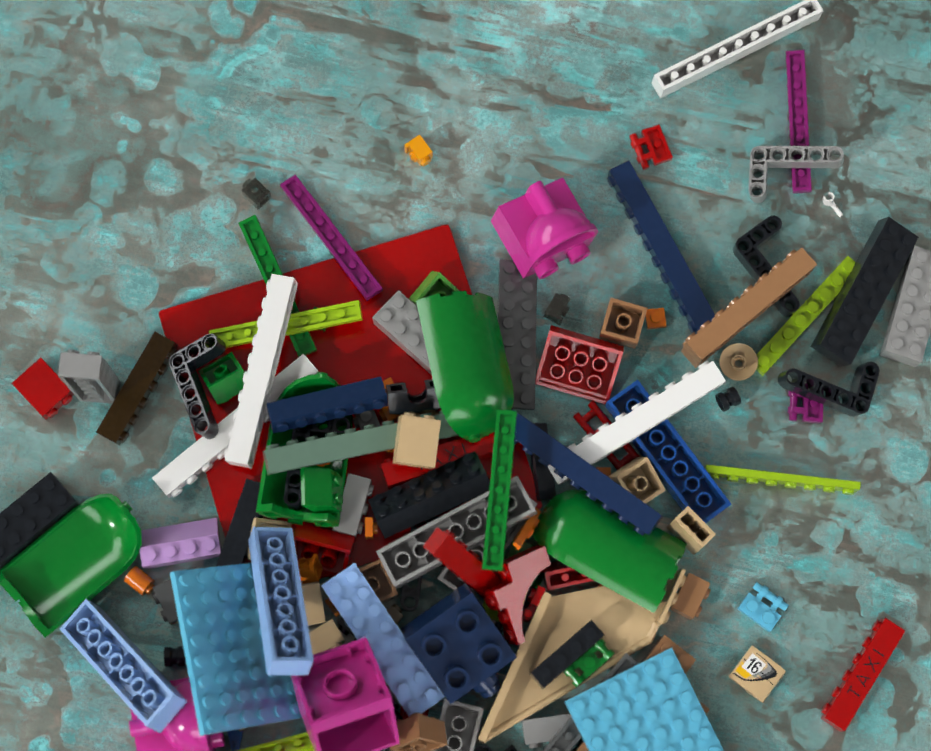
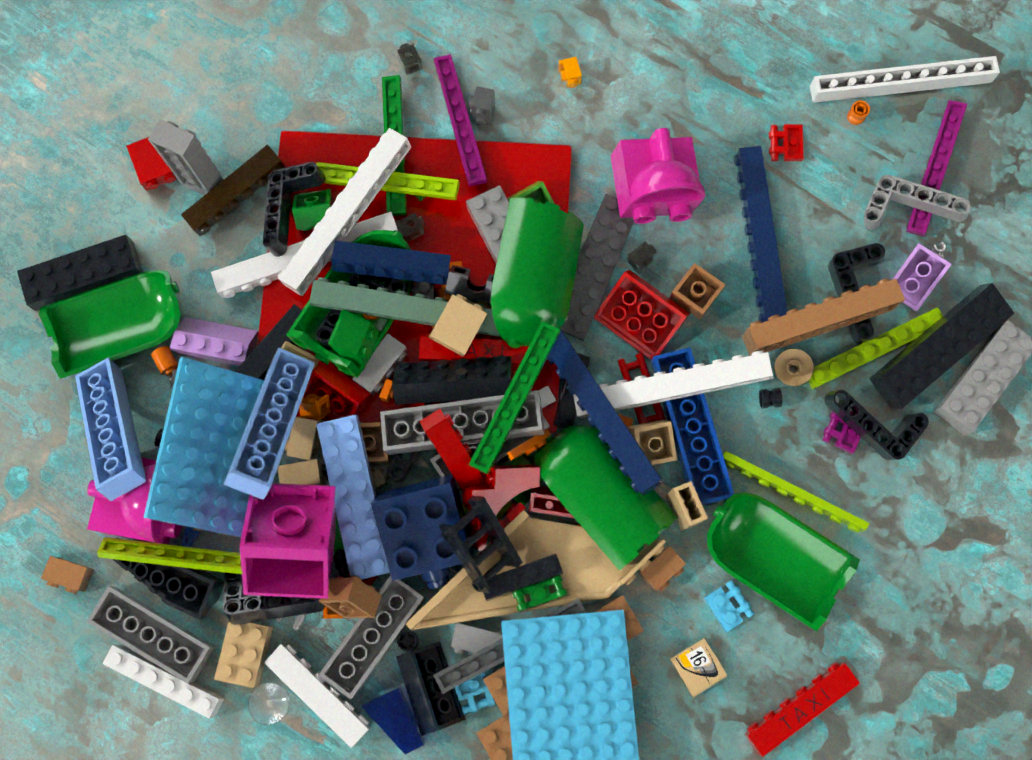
camera: 30 degrees right, 0 degrees up
orange plate [645,308,666,330] -> none
none -> clear smoke brick [395,213,426,242]
none -> black fence [439,496,523,594]
none -> dark grey brick [469,86,495,126]
none -> white piece [538,386,556,408]
none -> green panel [707,492,860,632]
none -> orange wheel [847,100,870,125]
none -> lavender slope [892,243,951,311]

